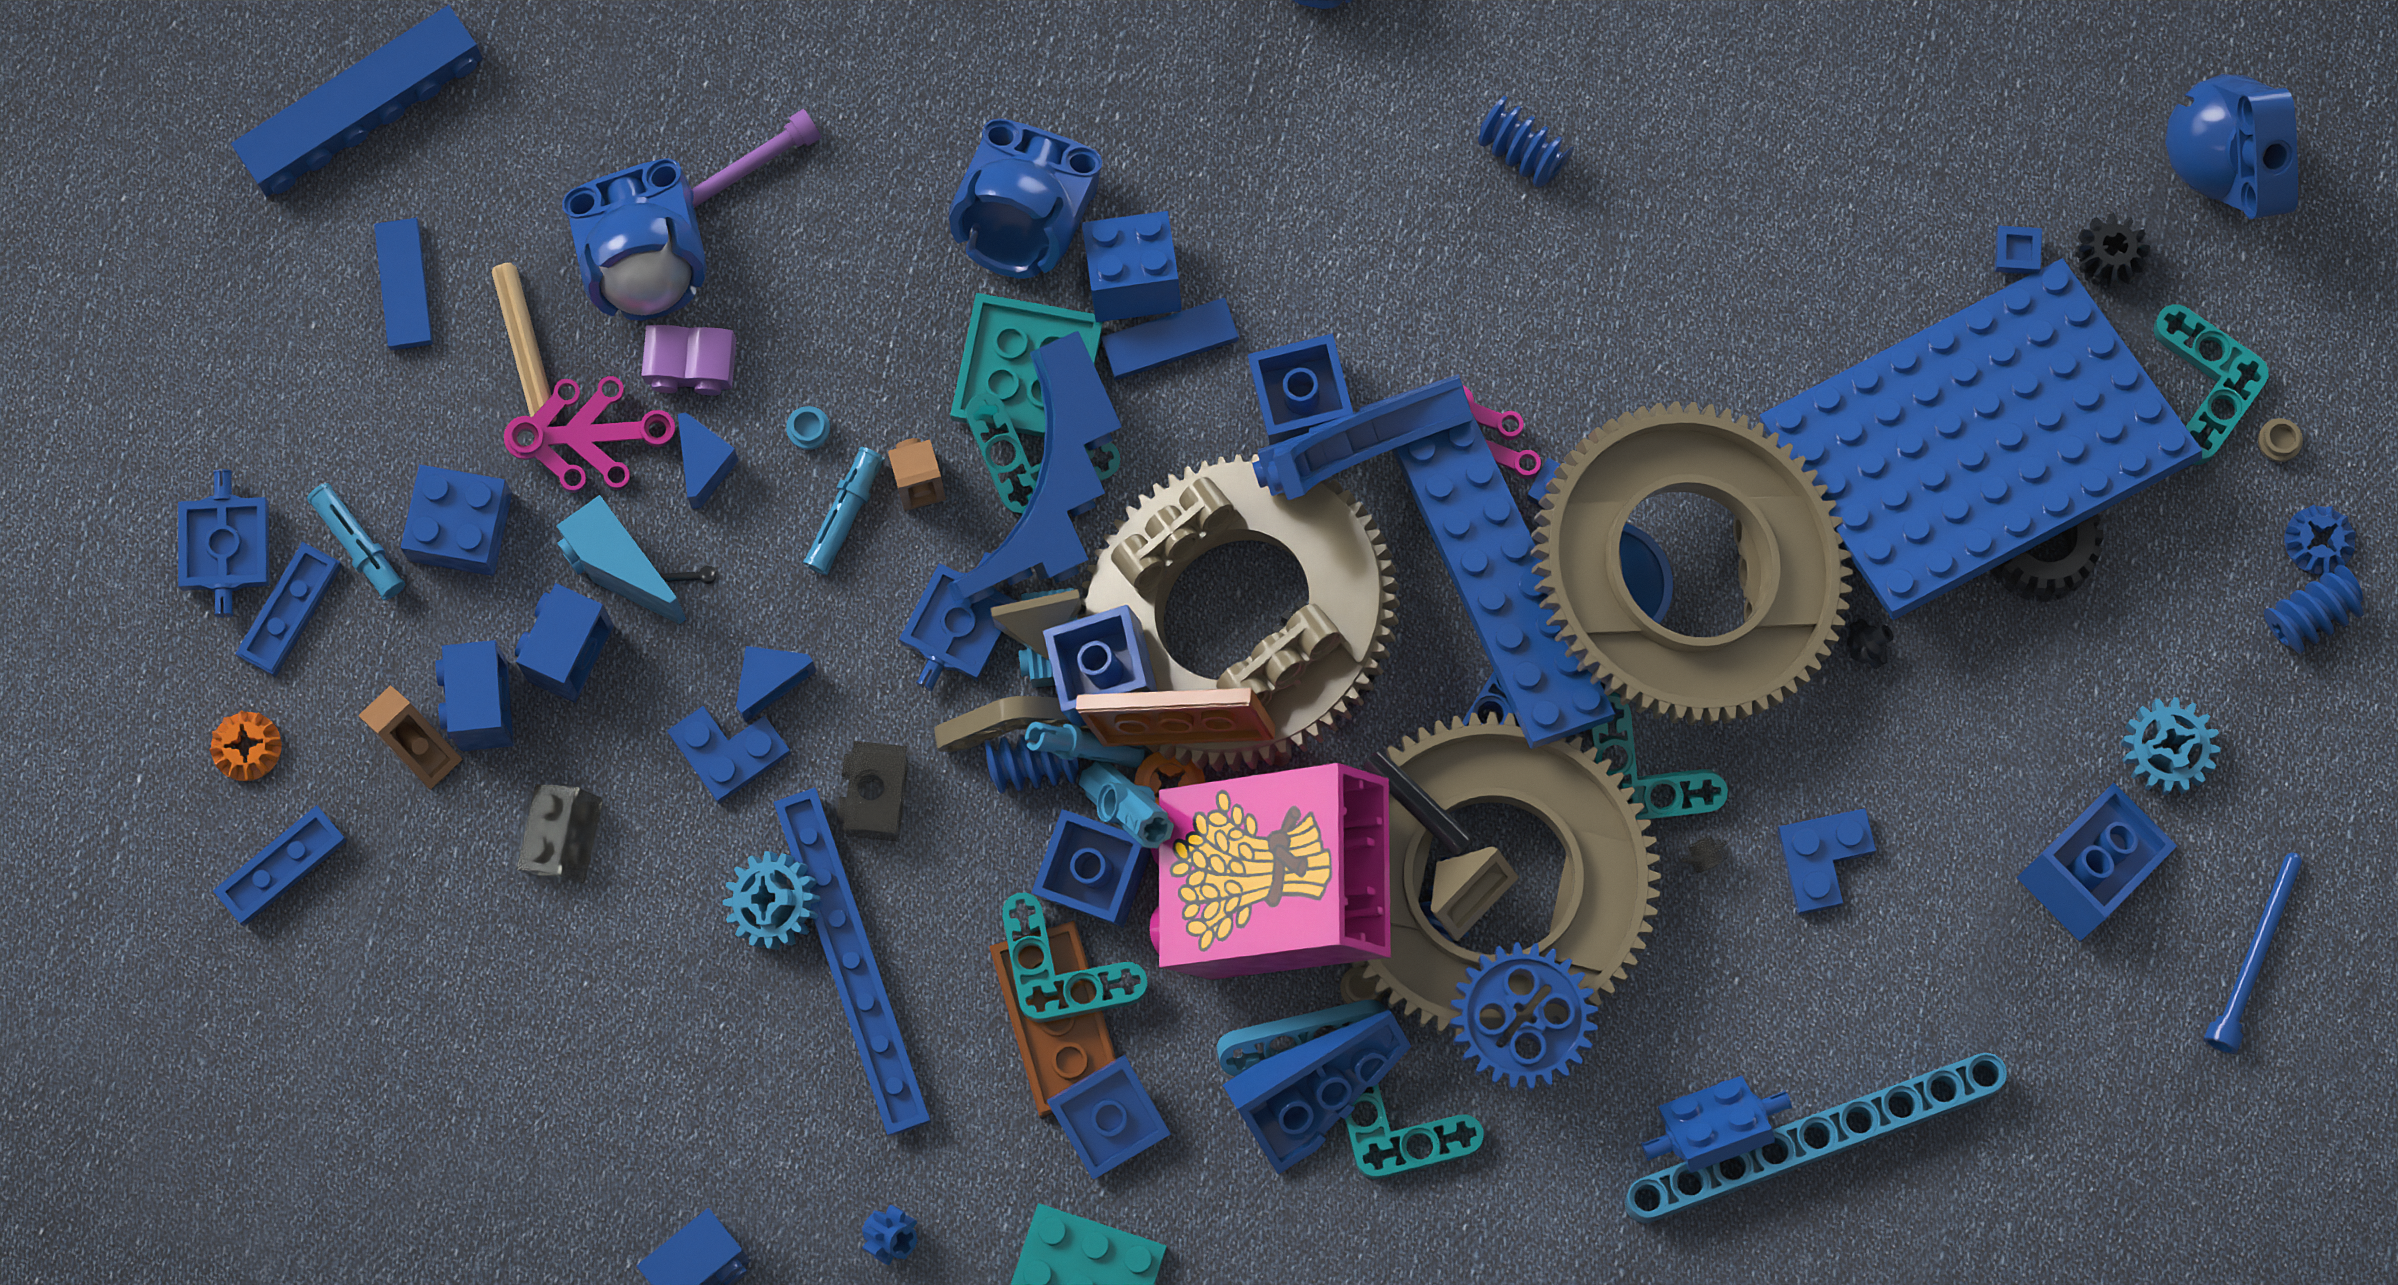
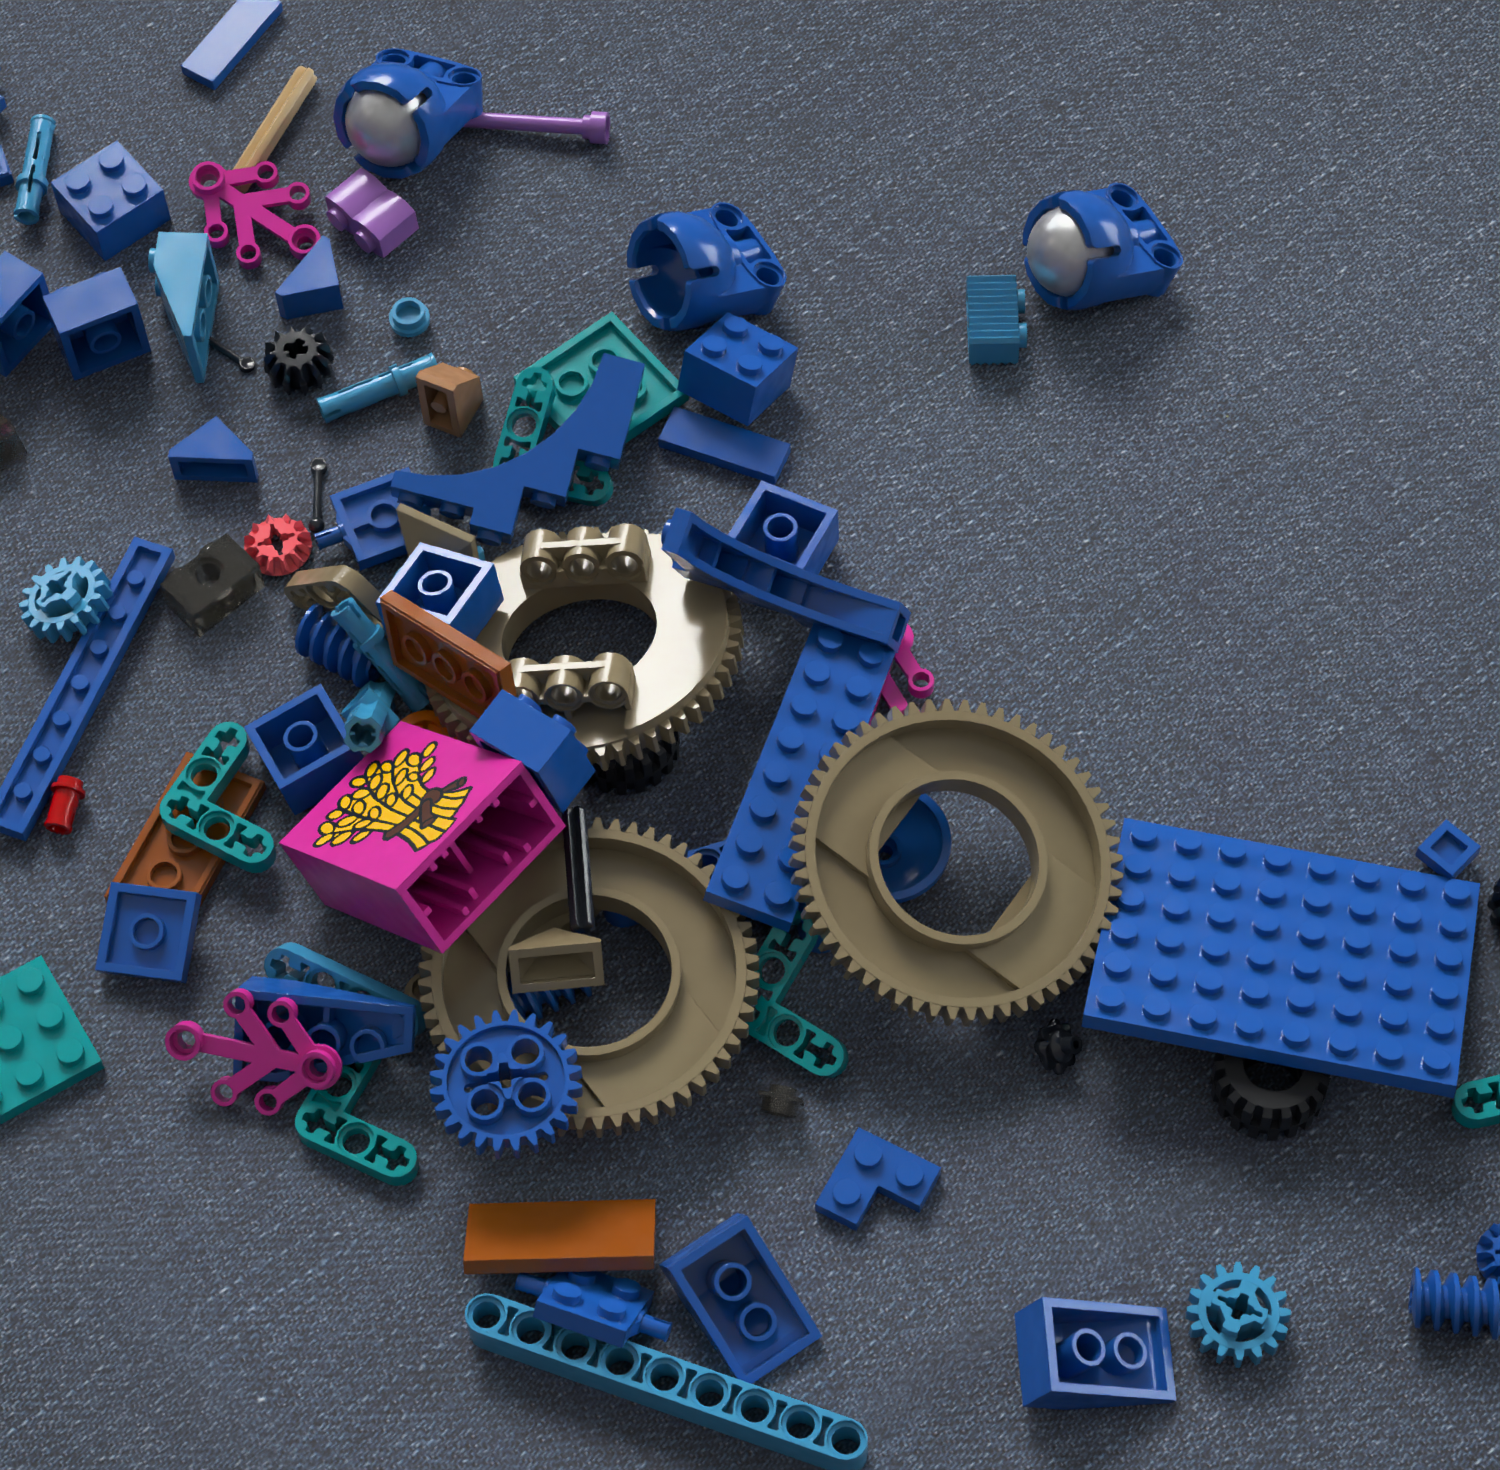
camera: 40 degrees right, 15 degrees down
blue plate [667,706,791,804] -> none
blue piece [1478,96,1574,188] -> none
none -> red pin [44,775,86,835]
none -> dark pink plant [165,988,343,1116]
none -> coral gear [244,513,312,576]
none -> black gear [263,325,334,396]
none -> black hinge [308,457,327,533]
none -> dark orange tile [463,1199,656,1275]
none -> blue brick [469,689,595,813]
none -> blue slope [659,1213,822,1384]
none -> dark azure brick [966,275,1027,365]

